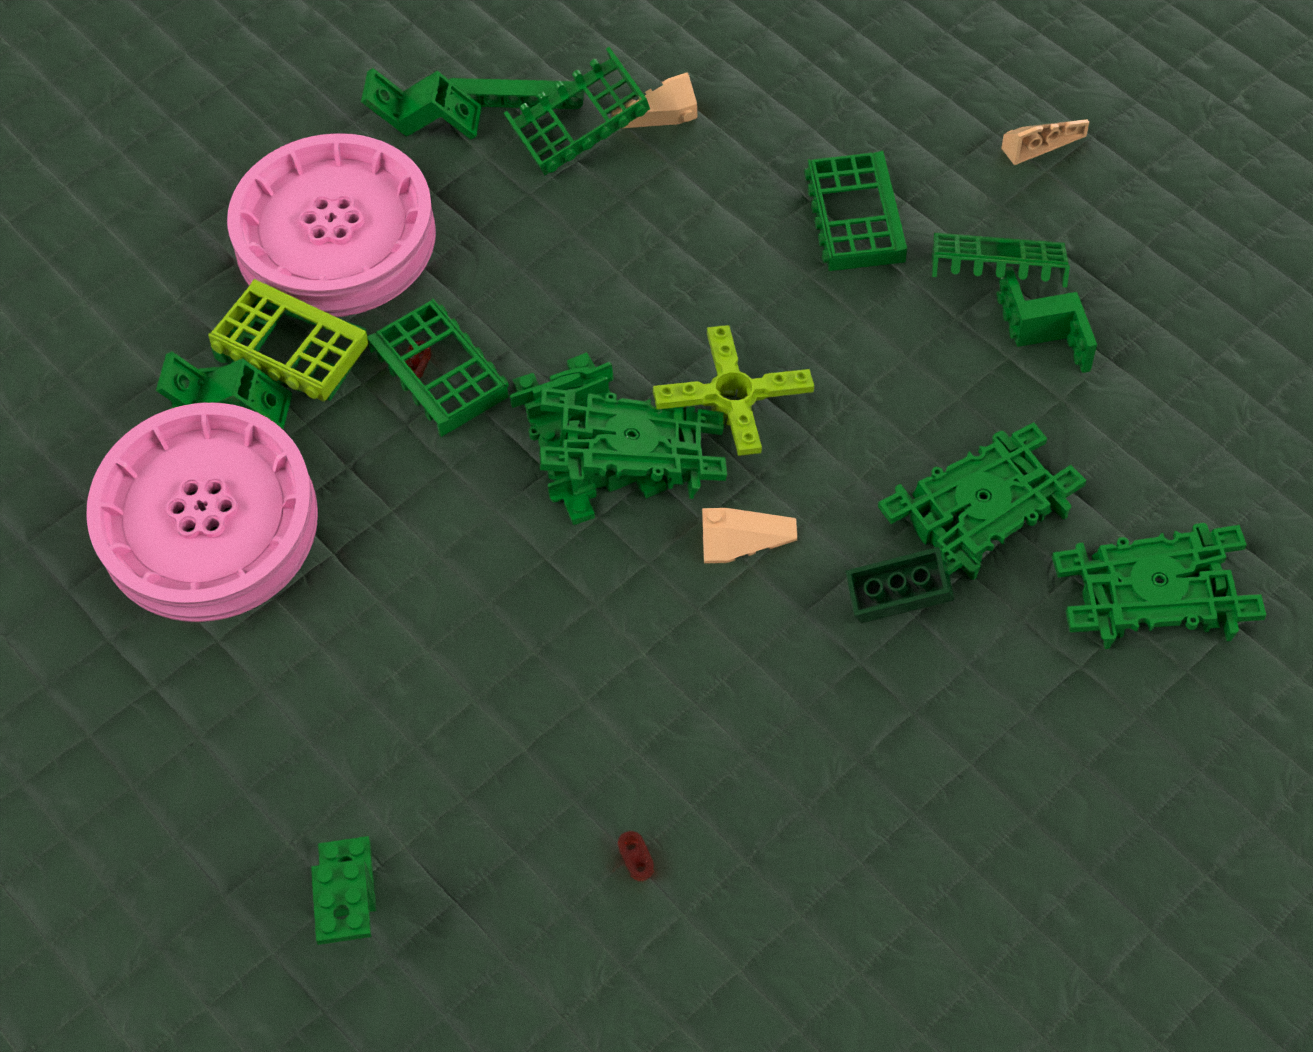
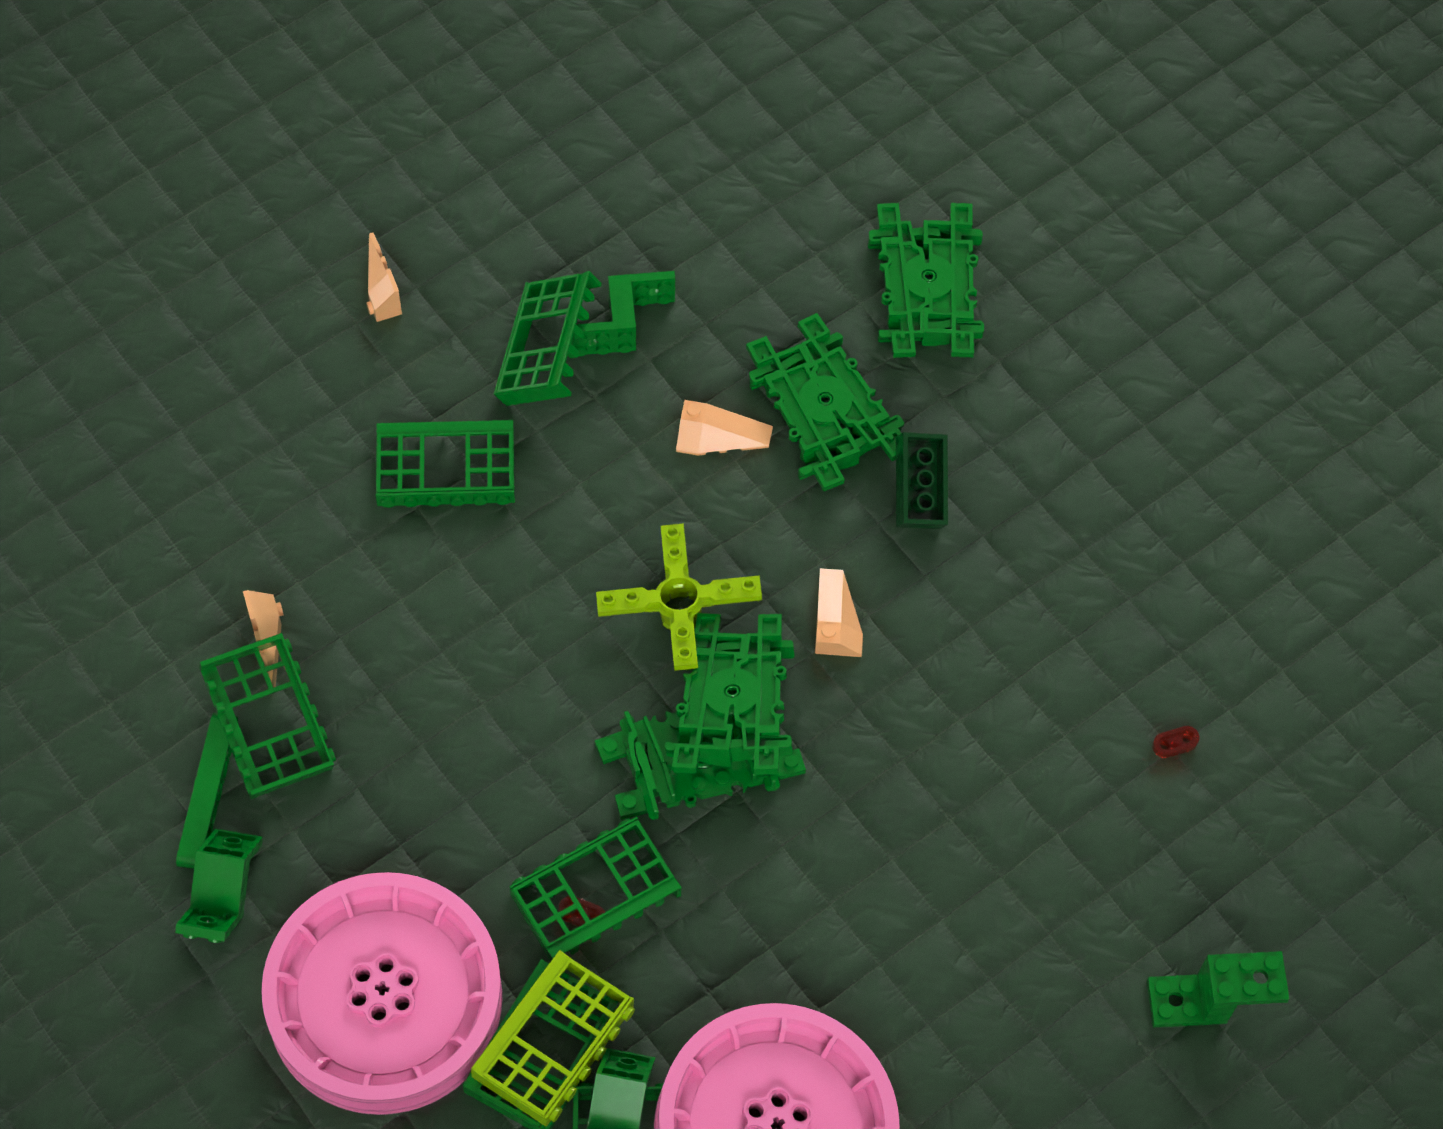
camera: 90 degrees left, 5 degrees up
none -> light nougat wedge [676,400,773,456]

